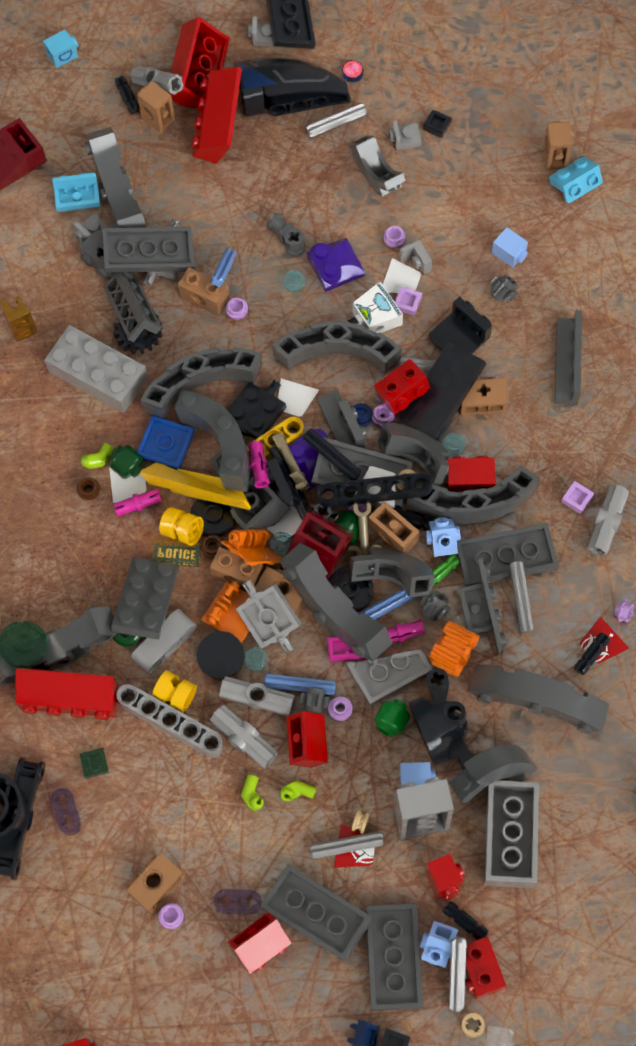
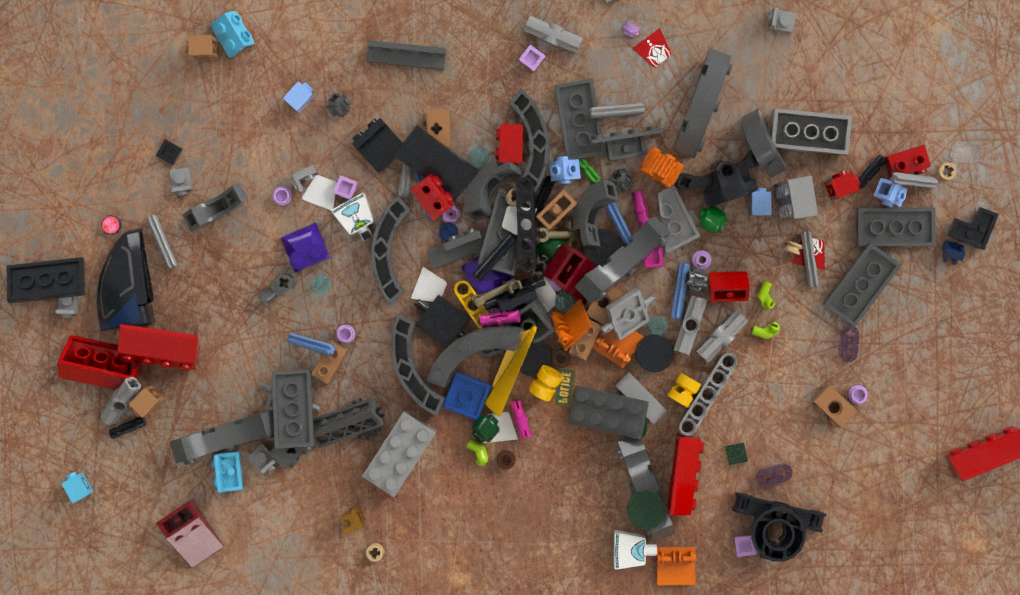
camera: 85 degrees left, 20 degrees up
brick [227,912,291,974] -> none
black axle [574,632,610,675] -> none

